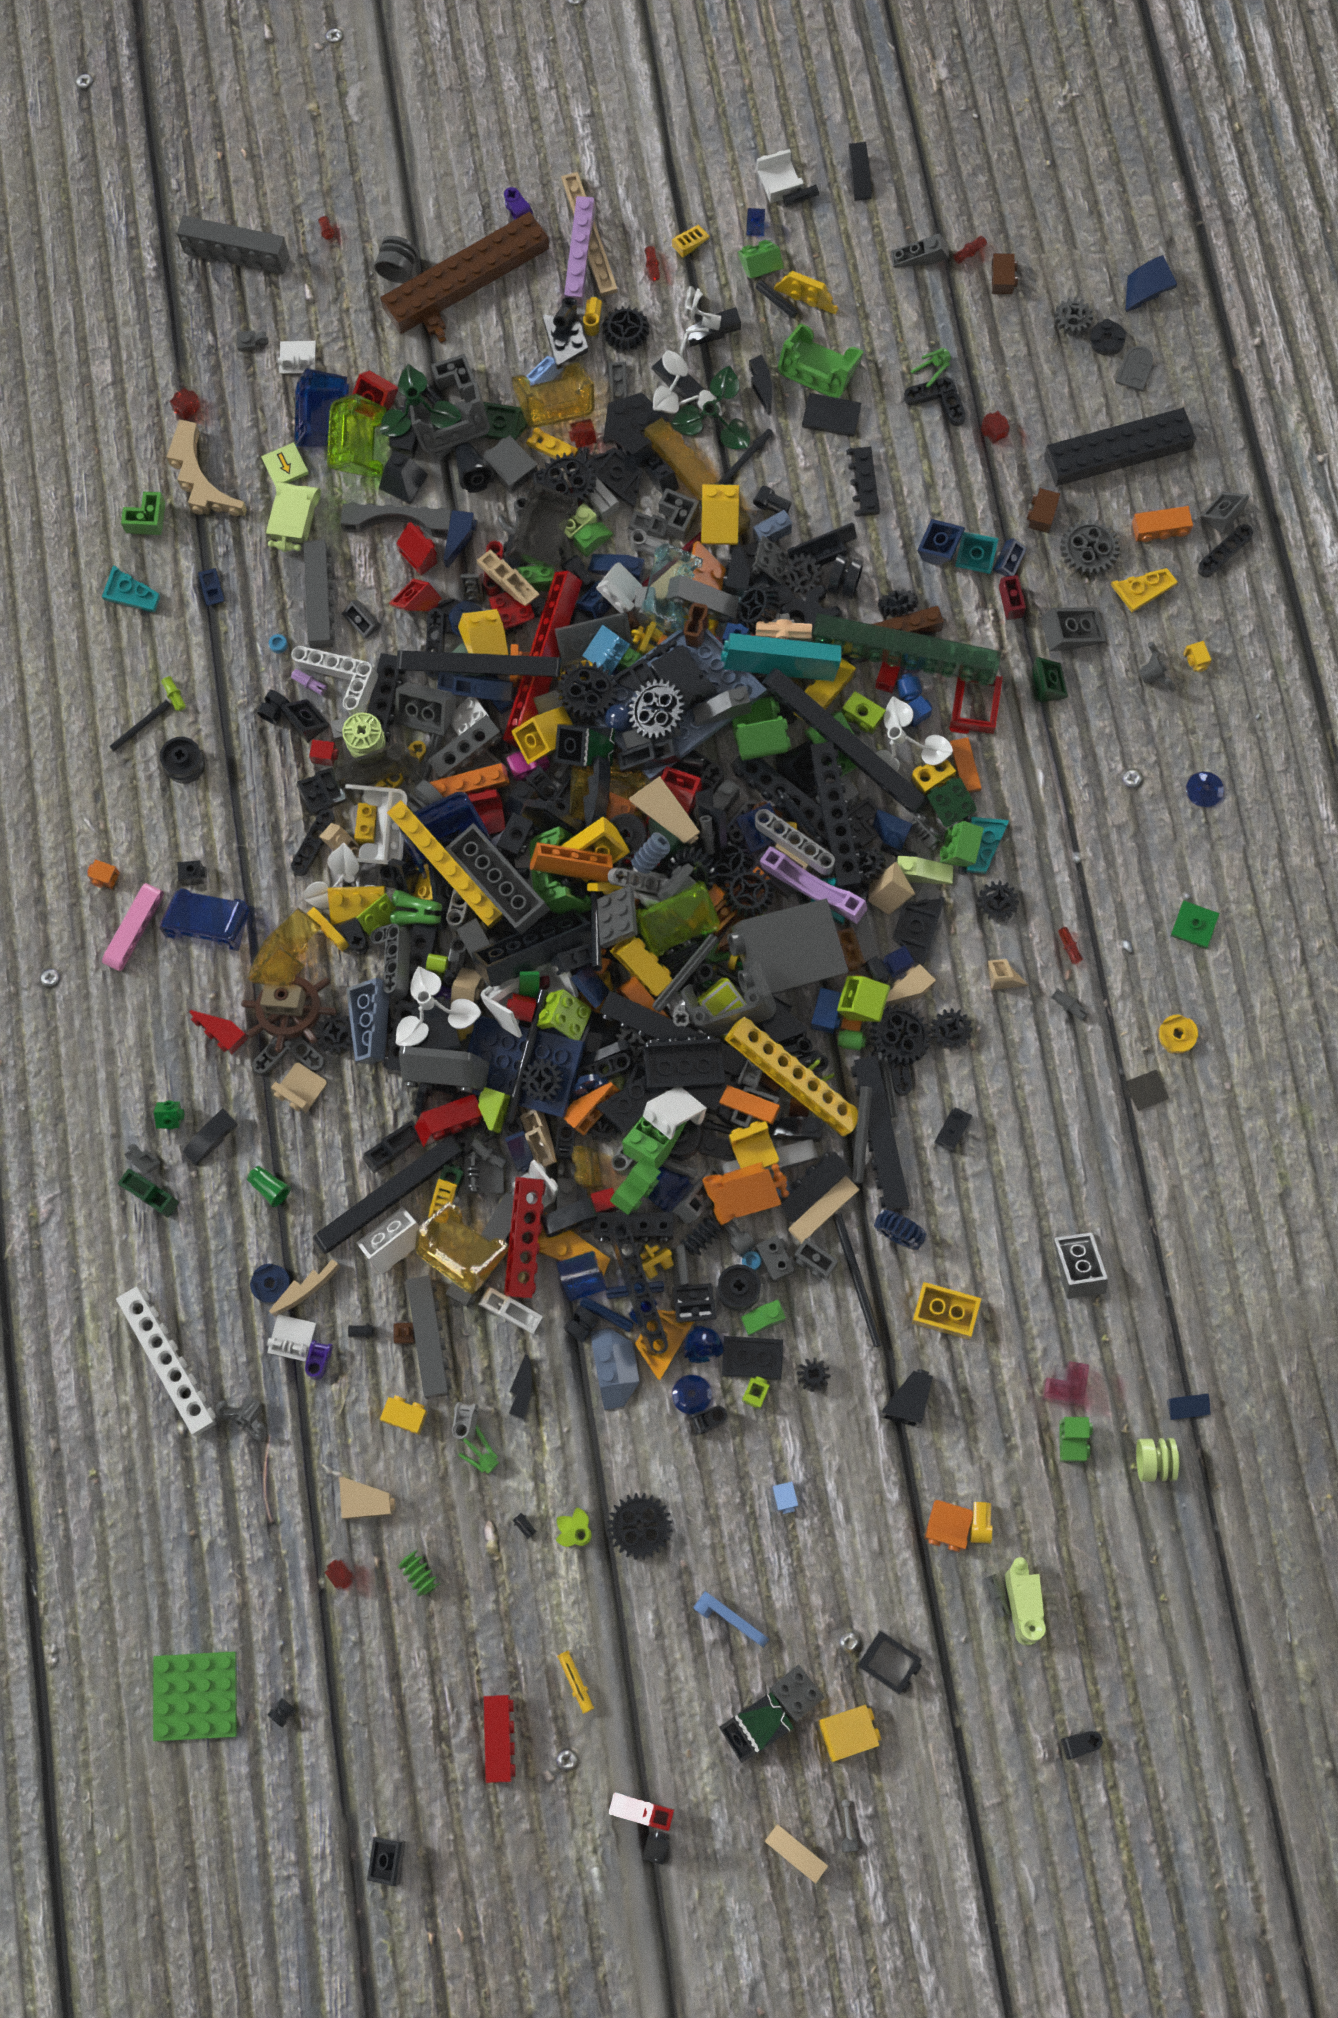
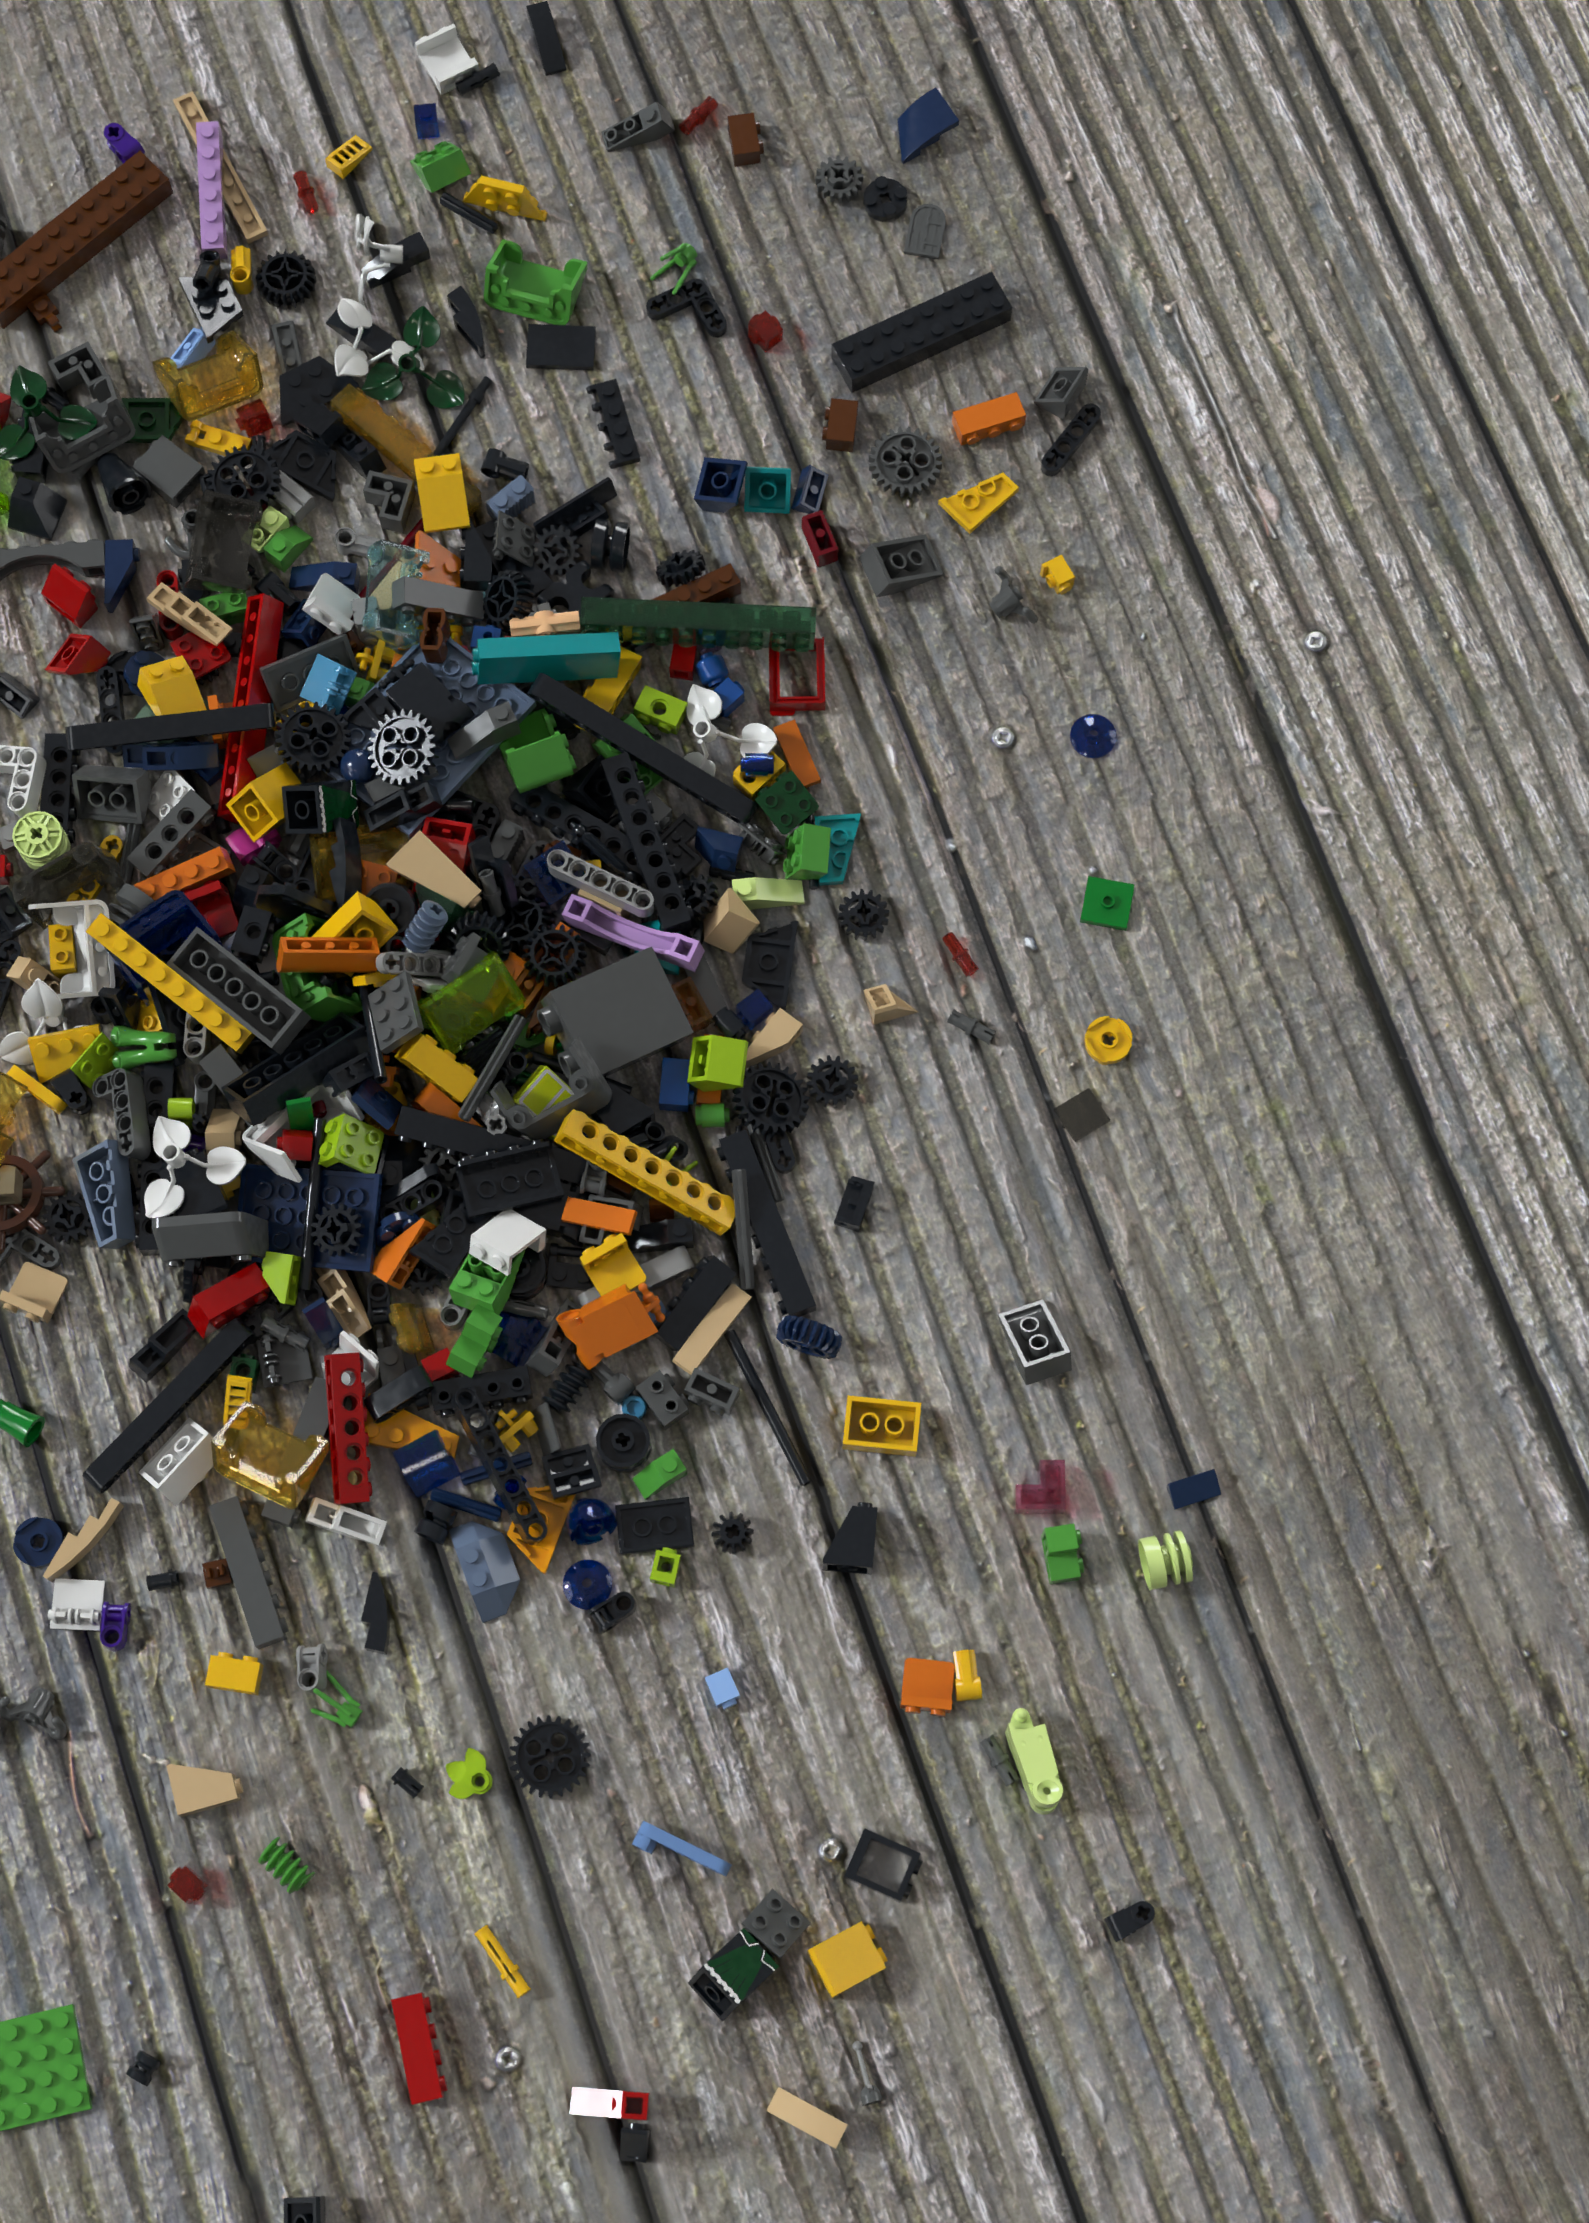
camera: 15 degrees left, 0 degrees up
dark grey slope [628,511,669,538] -> none
dark green slope [1032,657,1068,702] -> none
none -> clear blue brick [740,753,774,777]

